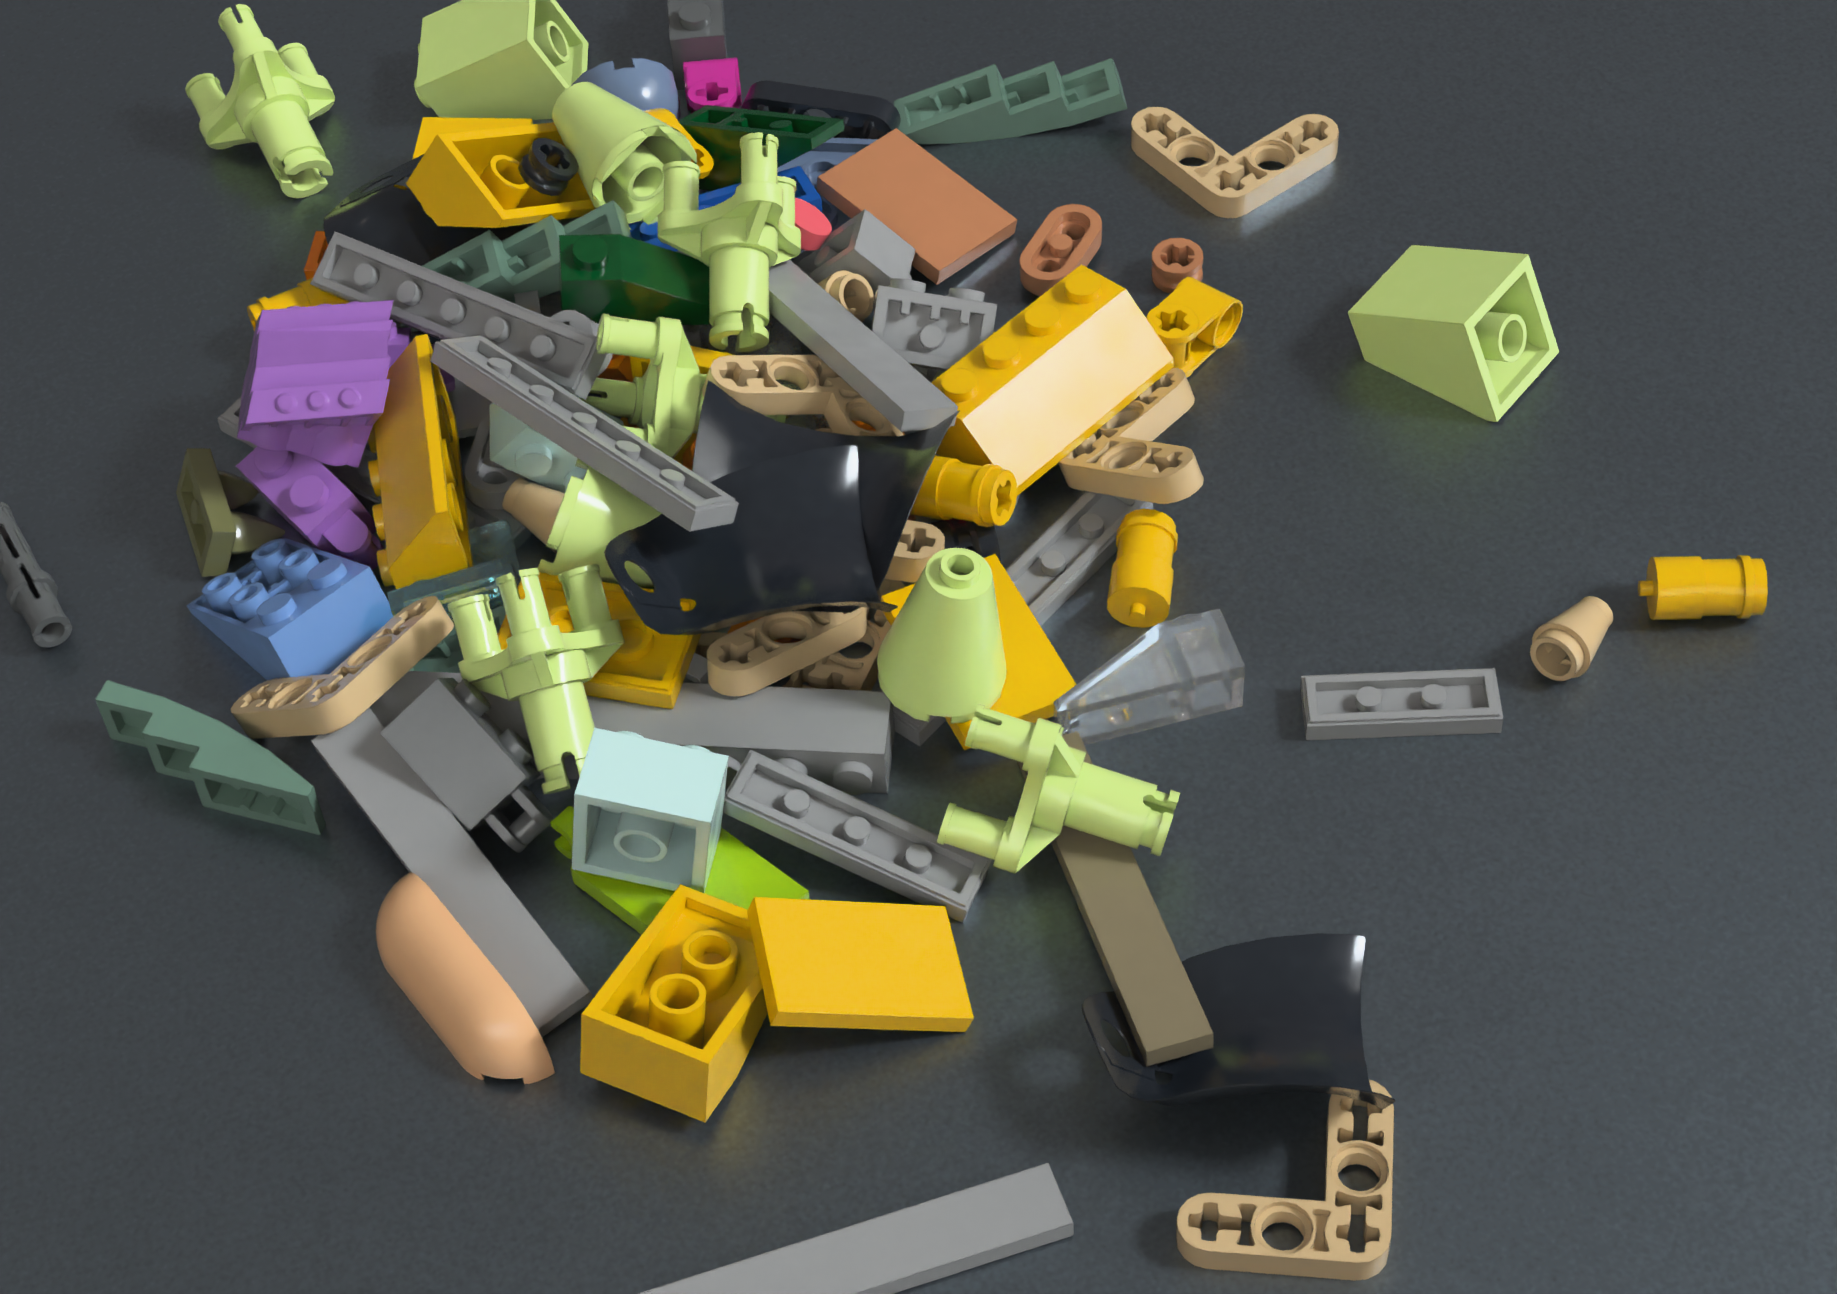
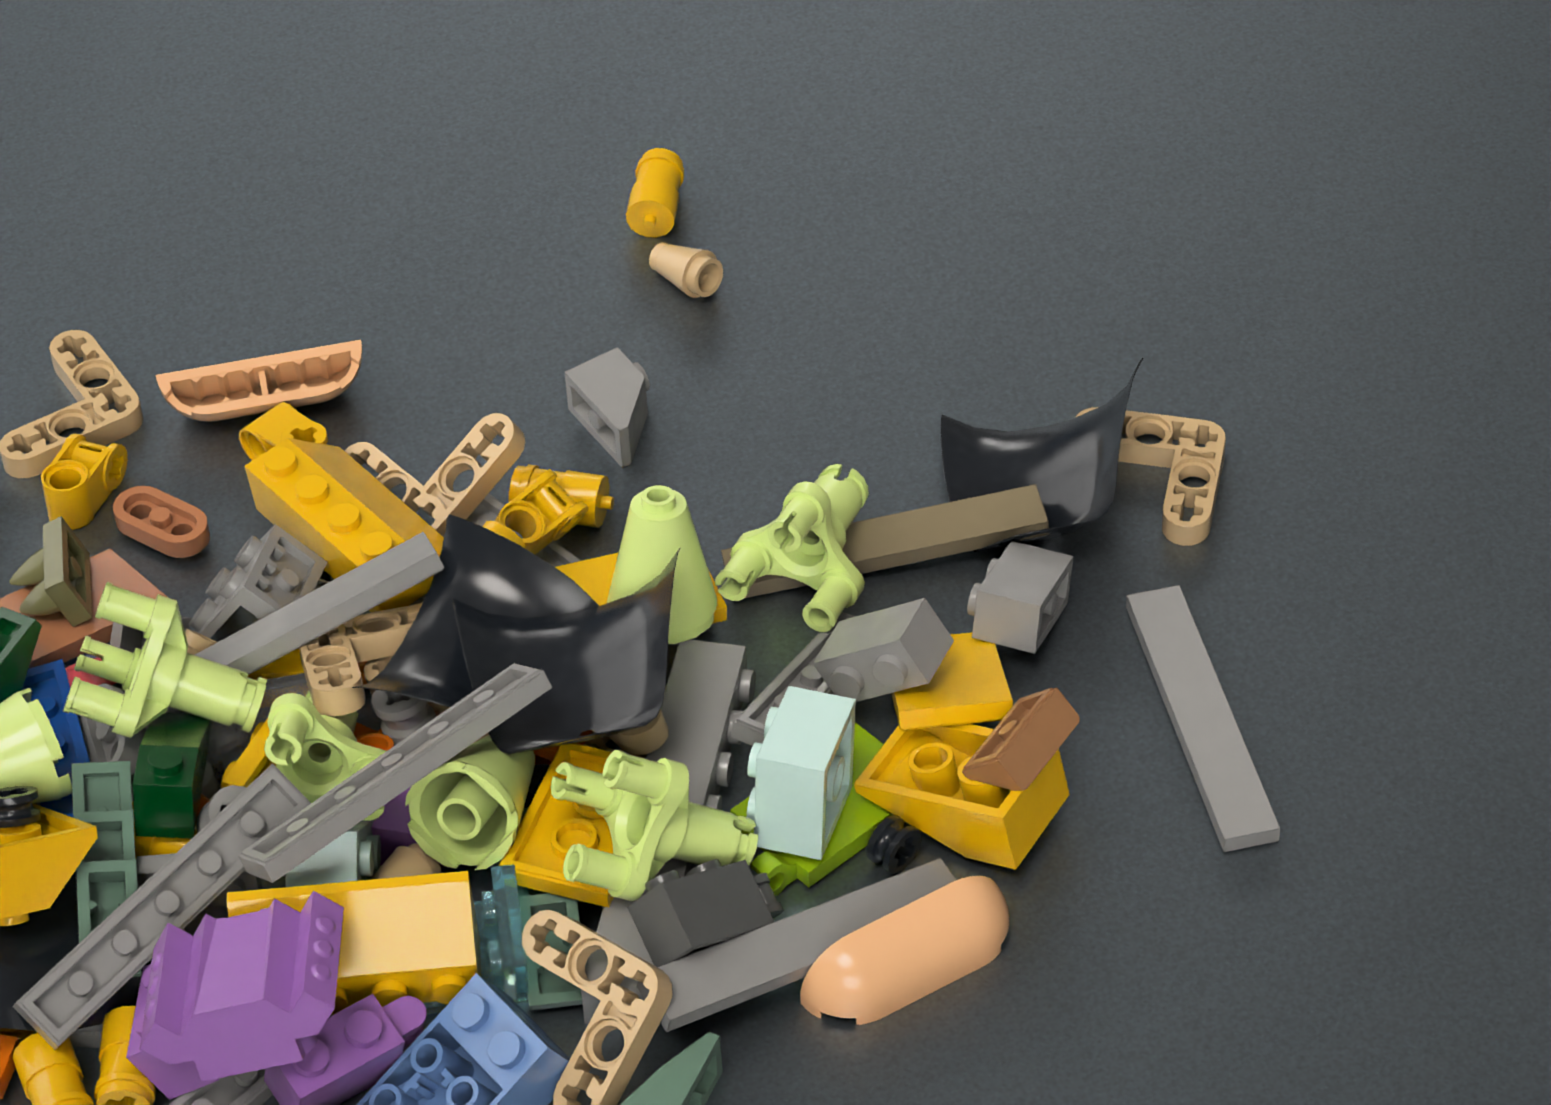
camera: 85 degrees left, 5 degrees down
clear slope [1054,609,1245,745] -> none
nougat bush [1151,238,1203,293] -> none
light grey tile [1300,668,1503,740] -> none
yellowish green slope [1348,245,1559,422] -> none
none -> olive tile [9,516,92,627]
none -> yellow piece [41,433,128,530]
none -> light nougat brick [156,340,362,422]
none -> yellow piece [495,469,588,555]
none -> light grey slope [564,347,650,468]
none -> light grey brick [813,598,954,702]
none -> black bush [866,815,922,874]
none -> medium nougat slope [962,687,1080,791]
none -> light grey brick [967,541,1074,654]

